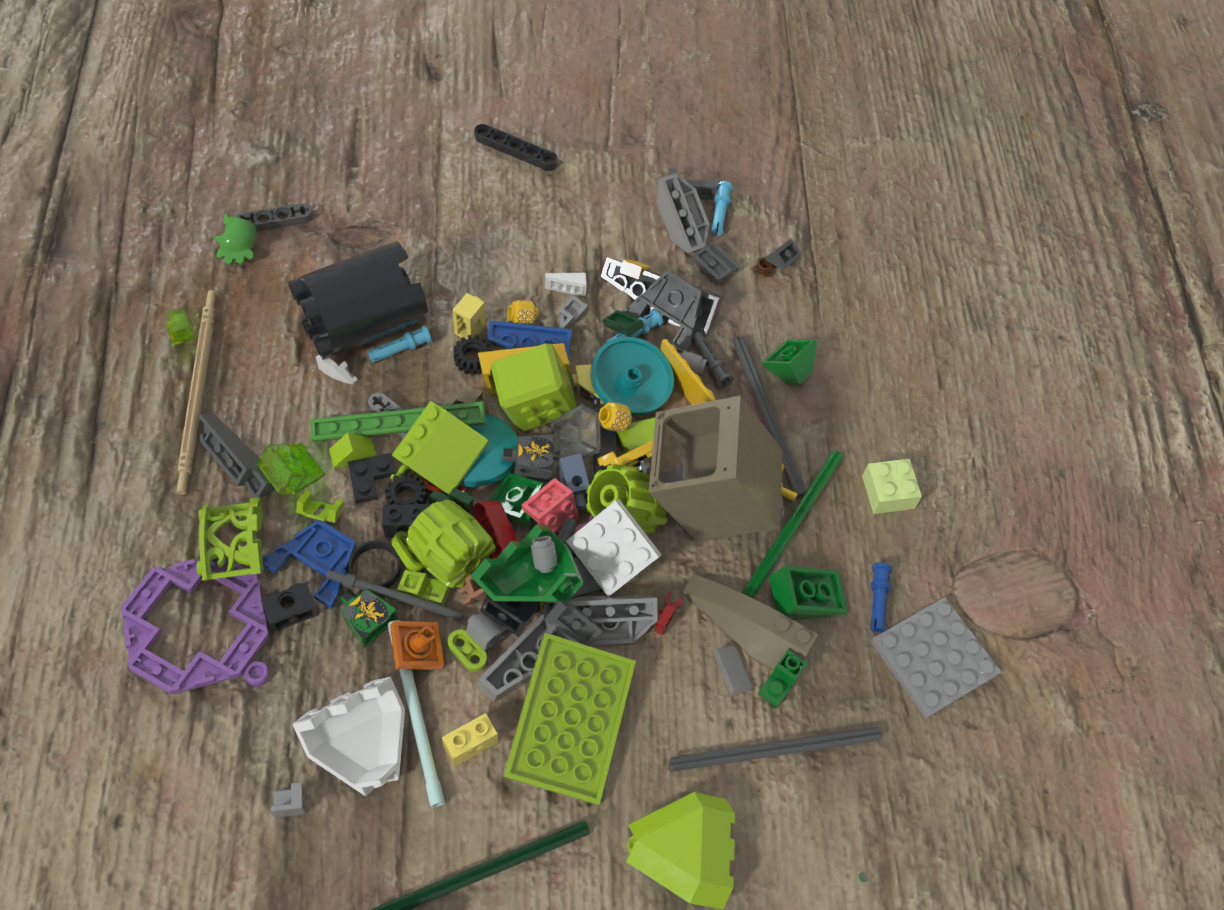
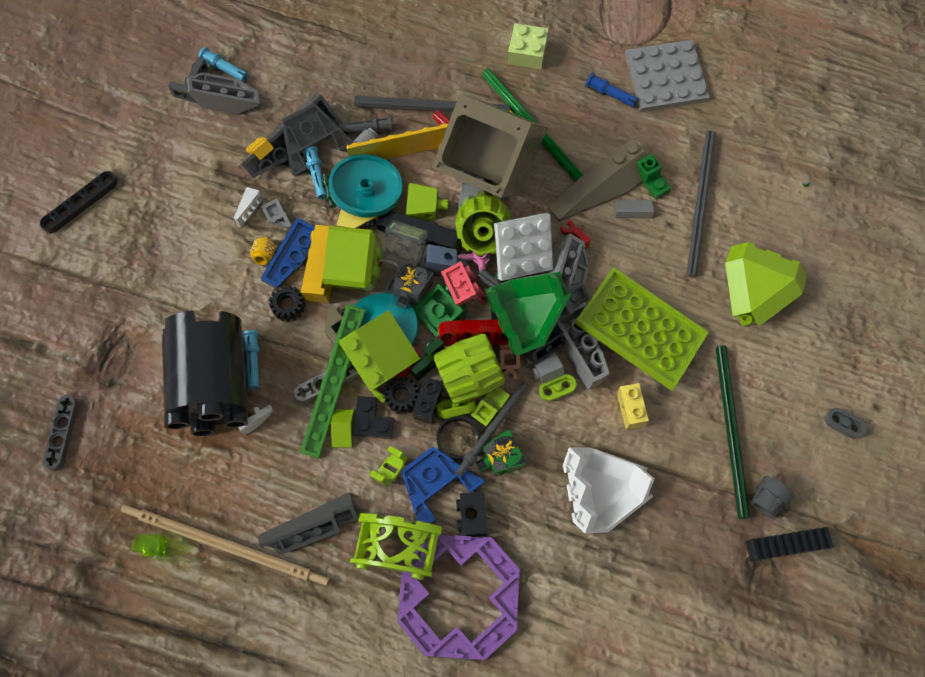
camera: 60 degrees left, 10 degrees up
bright green piece [213,213,256,265] -> none
medium lavender tile [244,661,270,687] -> none
clear neon green slope [256,443,325,495] -> none
light grey panel [271,782,306,818] -> none
light aqua piece [387,620,445,808] -> none
orange plate [390,621,444,670] -> none
light yellow brick [453,293,486,339] -> none
light grey brick [531,536,558,573] -> none
yellow plate [597,440,653,466] -> none
yellow head [599,402,632,432] -> none
dark green tile [602,310,644,337] -> none
dark grey axle [637,456,652,474] -> none
dark grey plate [691,242,739,285] -> none
reddish brown plate [753,257,776,277] -> none
green slope [762,339,817,385] -> none
dark grey slope [764,239,801,270] -> none
green slope [769,566,848,620] -> none

